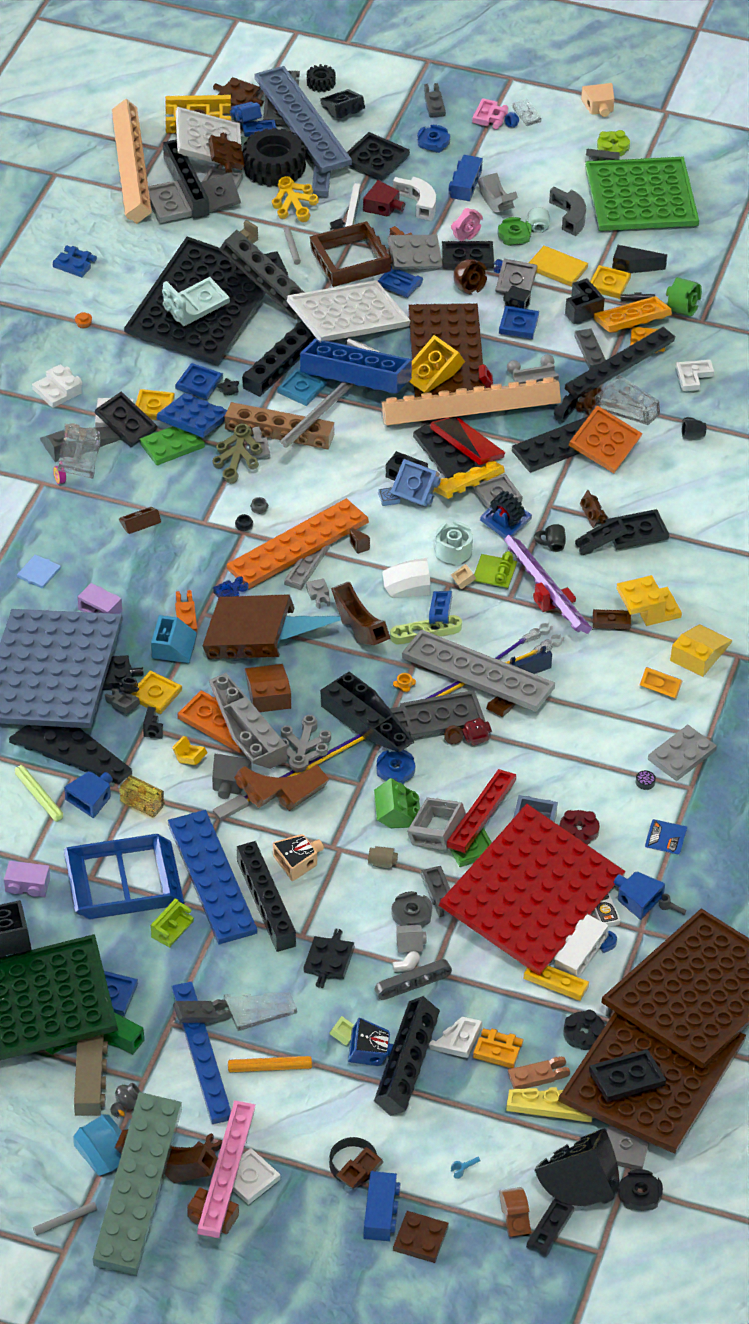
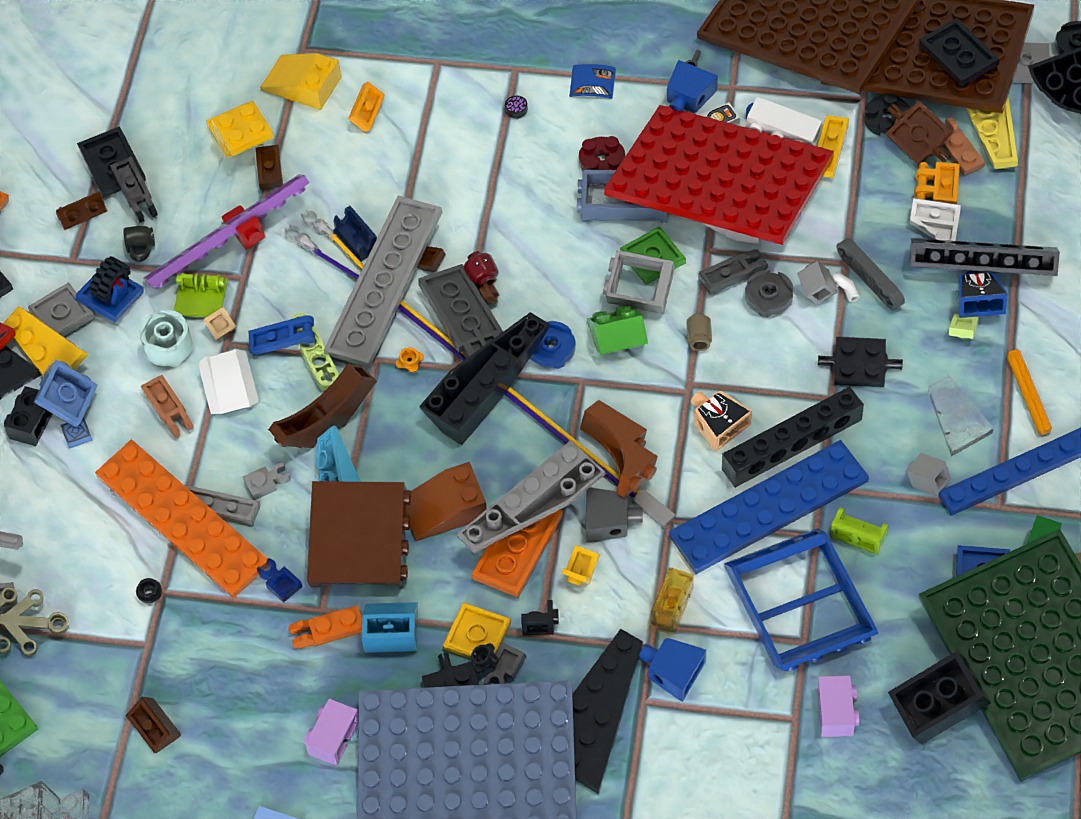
camera: 95 degrees left, 10 degrees up
yellowish green axle [15,765,63,822] -> none
dark grey hinge [173,999,232,1023] -> none
dark grey plate [250,497,268,514] -> none
light grey plant [281,715,331,772] -> none
reddish brown slope [350,528,370,554] -> none
red plate [447,769,516,853] -> none
light grey plate [648,725,717,781] -> none
none -> nougat hinge [140,375,194,438]
none -> reddish brown plate [885,101,953,166]
none -> light grey brick [906,453,951,496]

